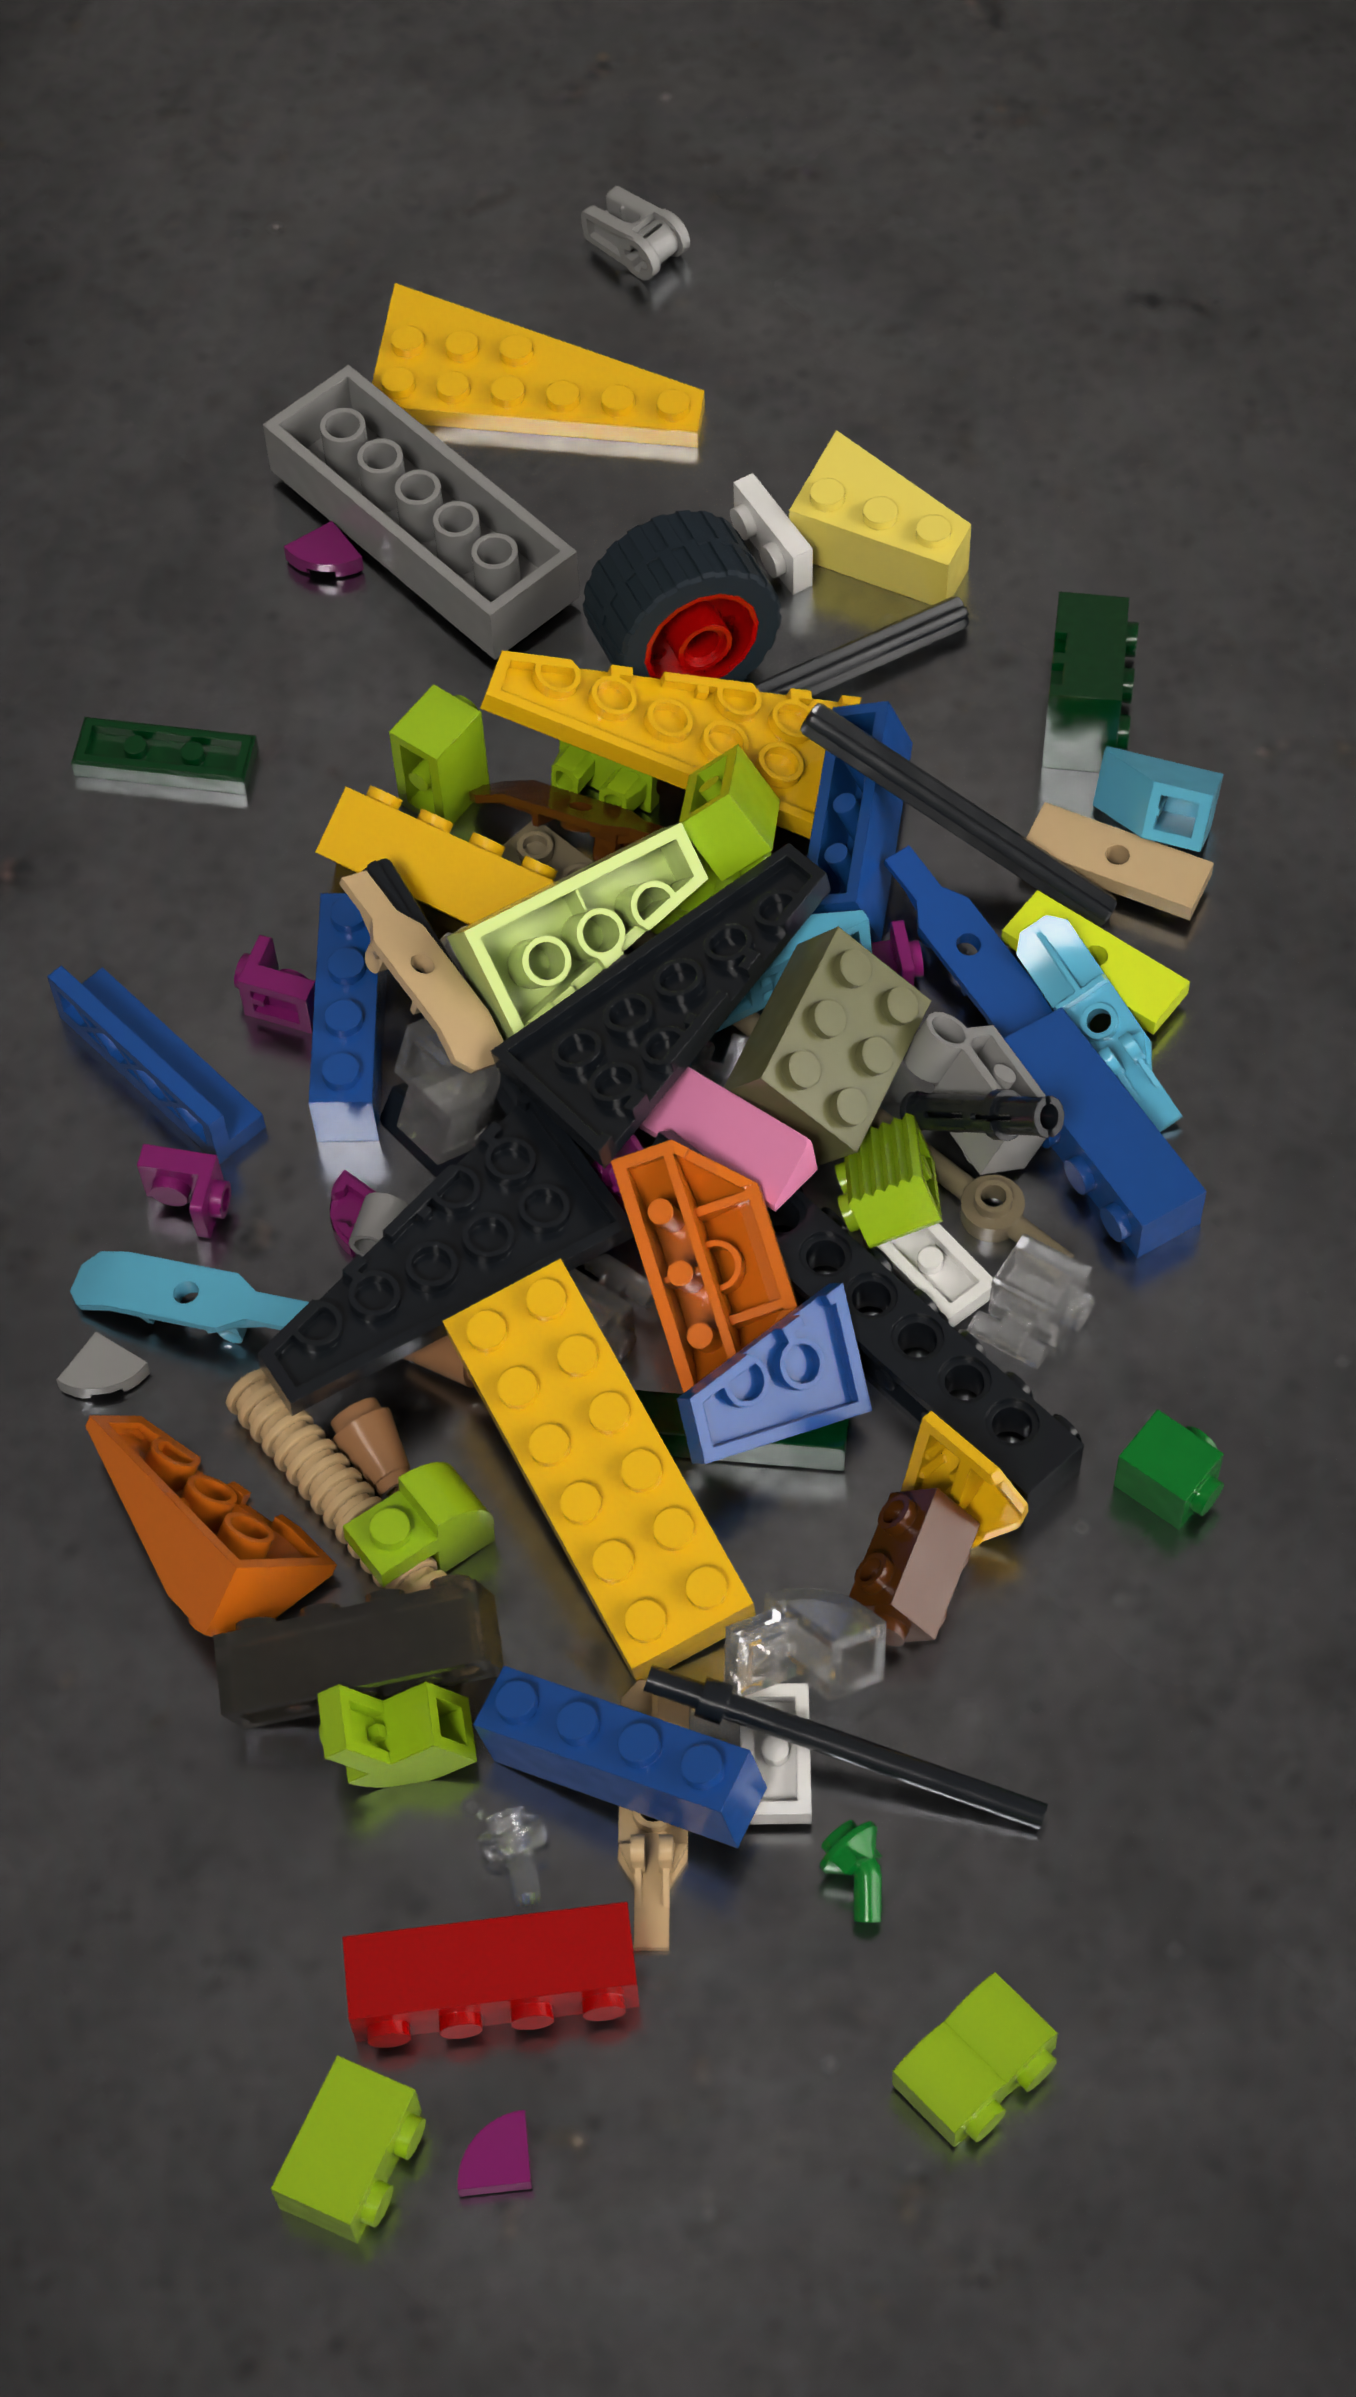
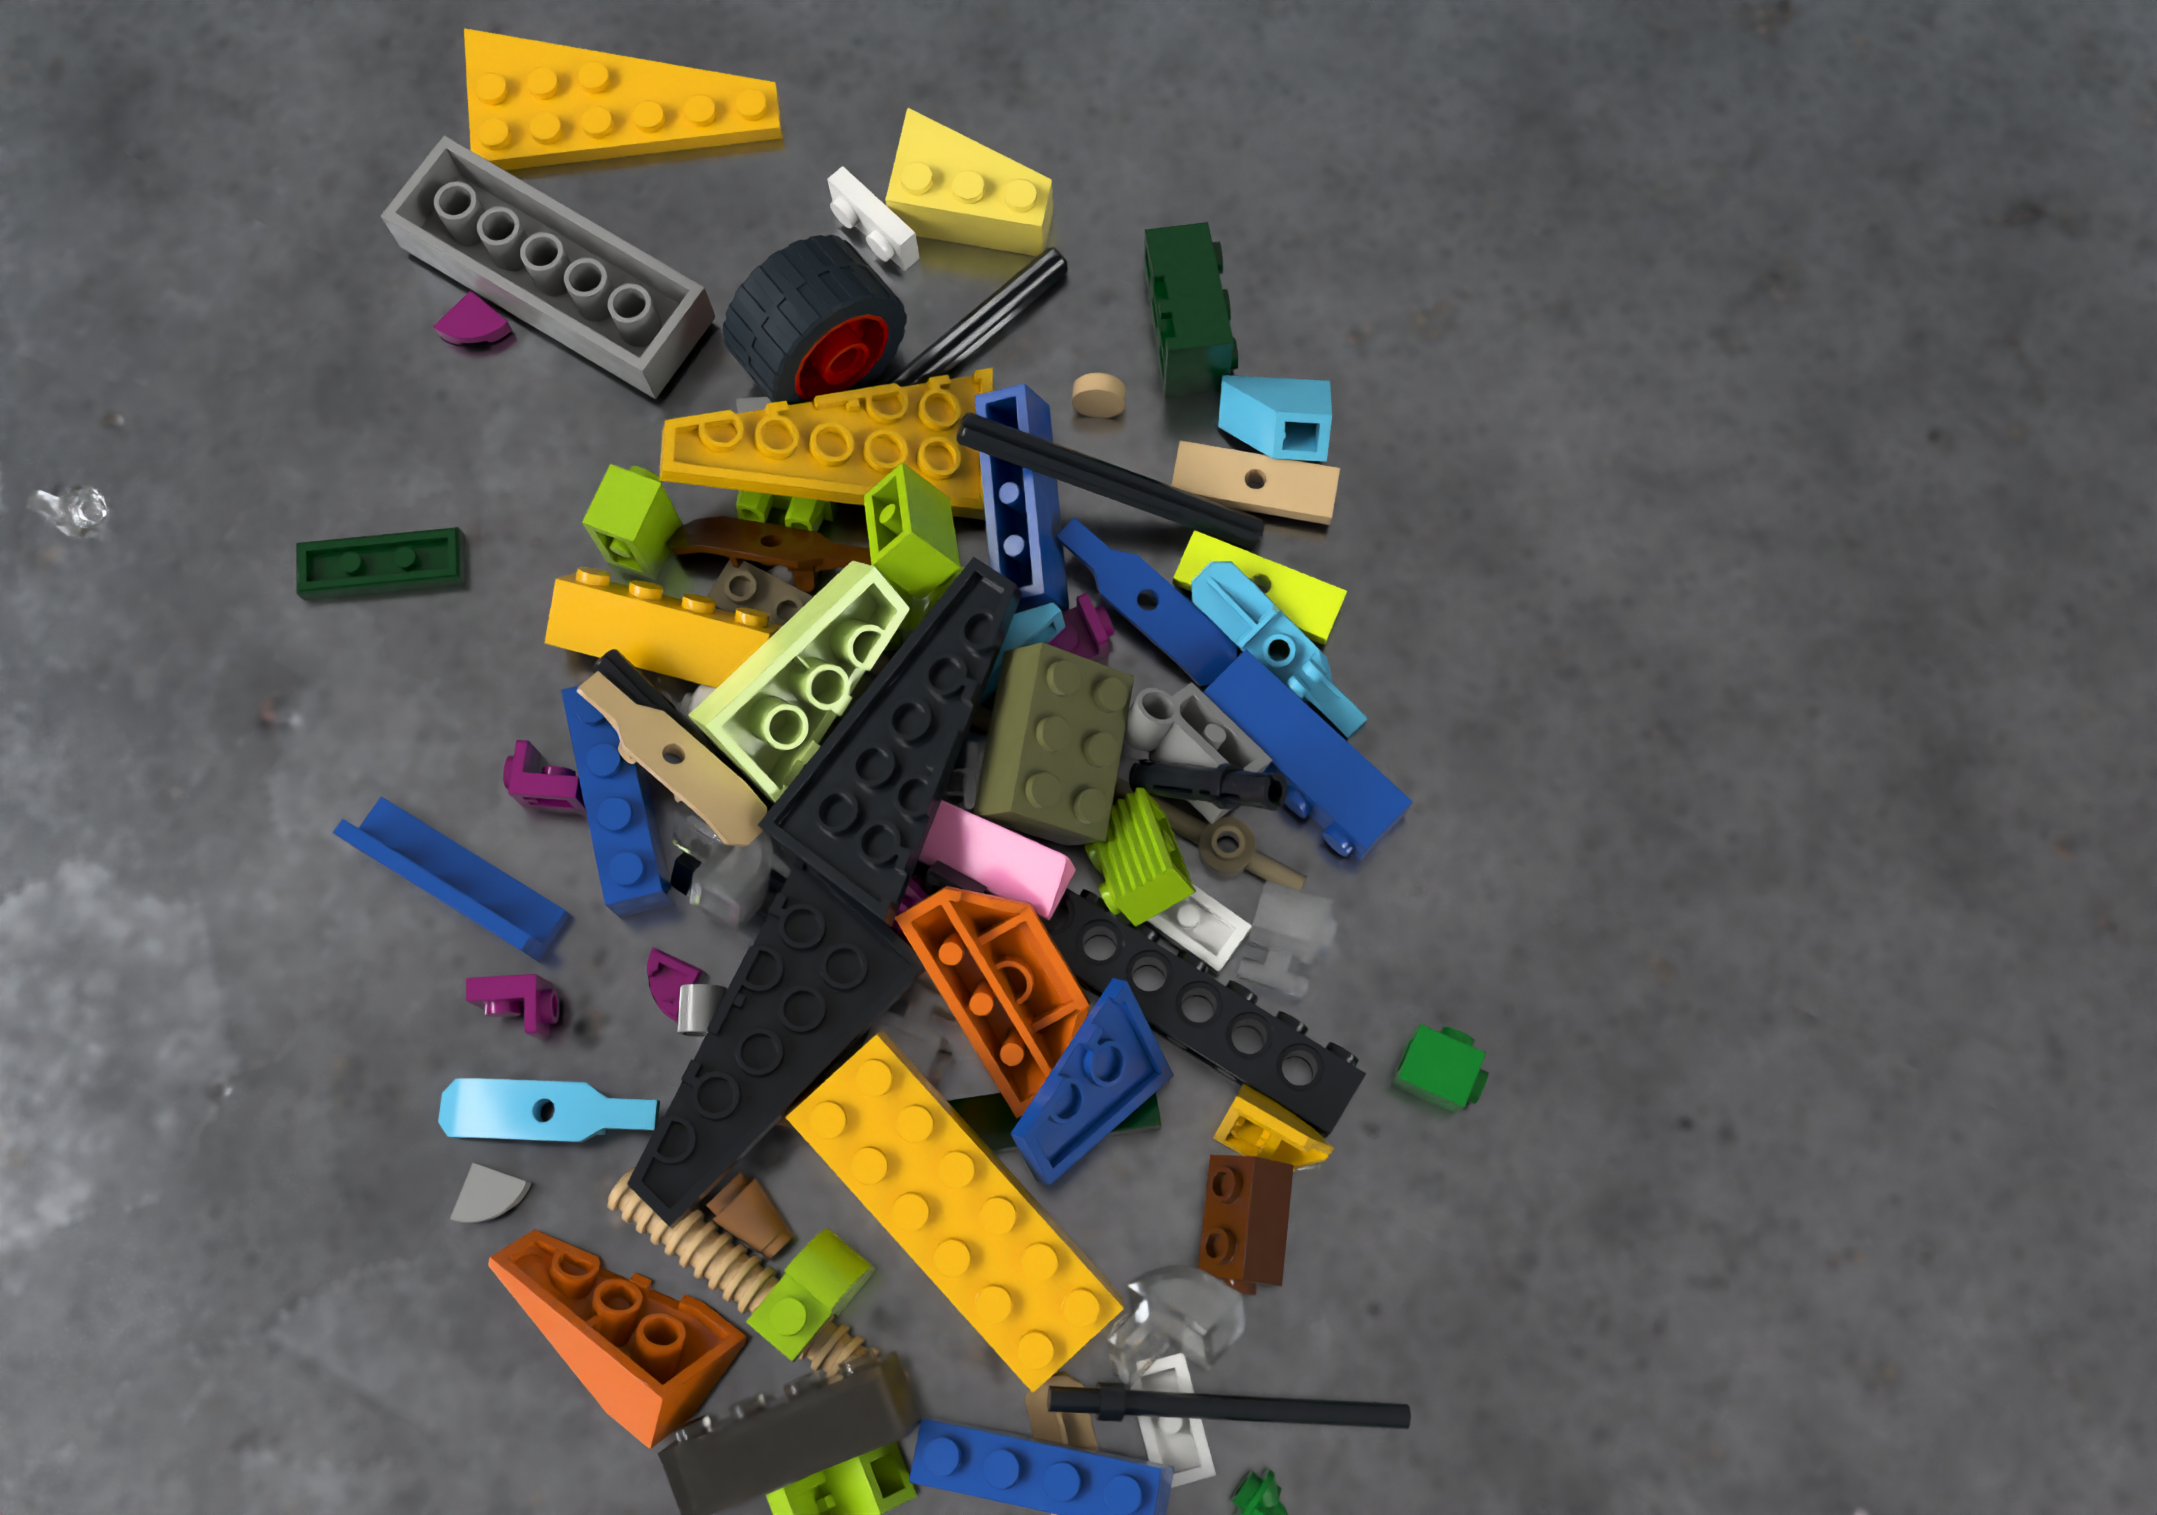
camera: 15 degrees left, 15 degrees up
none -> tan tile [1072,373,1126,418]

